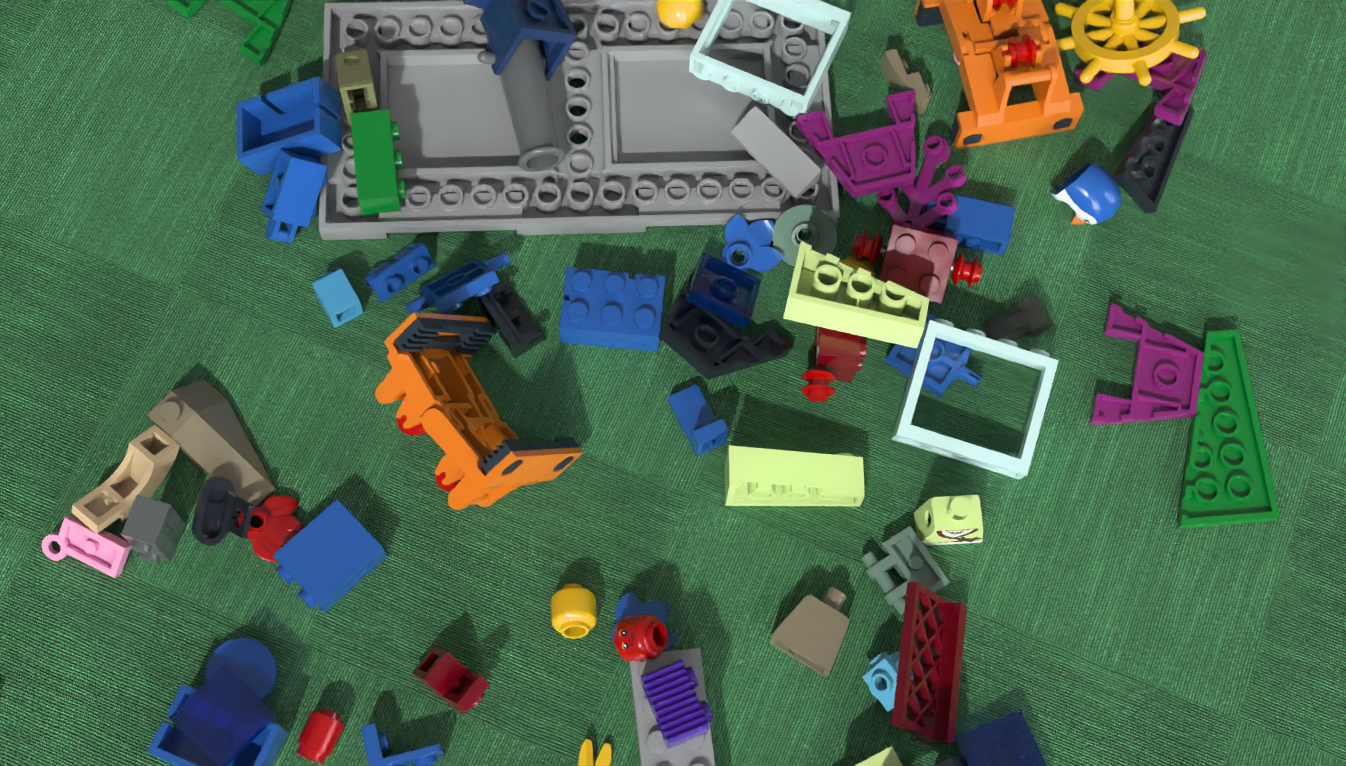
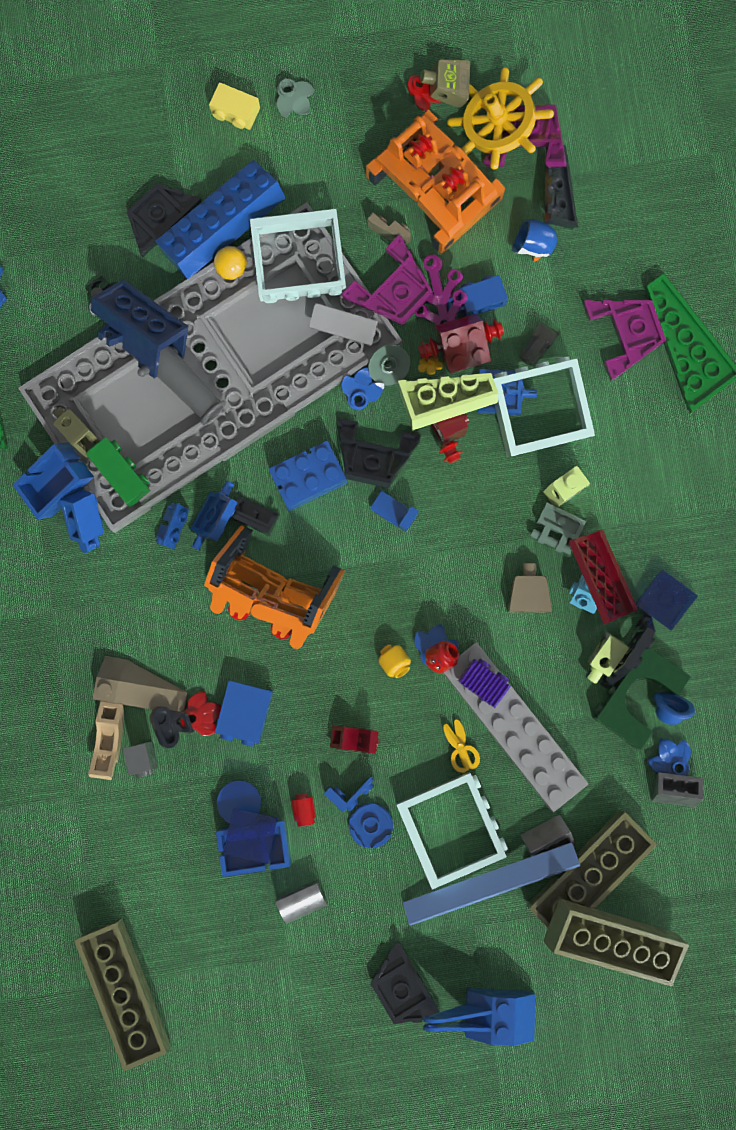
camera: 25 degrees left, 15 degrees up
bright pink hinge [42,514,130,578] -> none
dark azure brick [312,269,364,328] -> none
clear blue plate [685,252,761,328] -> none
yellowish green wedge [725,445,865,506] -> none

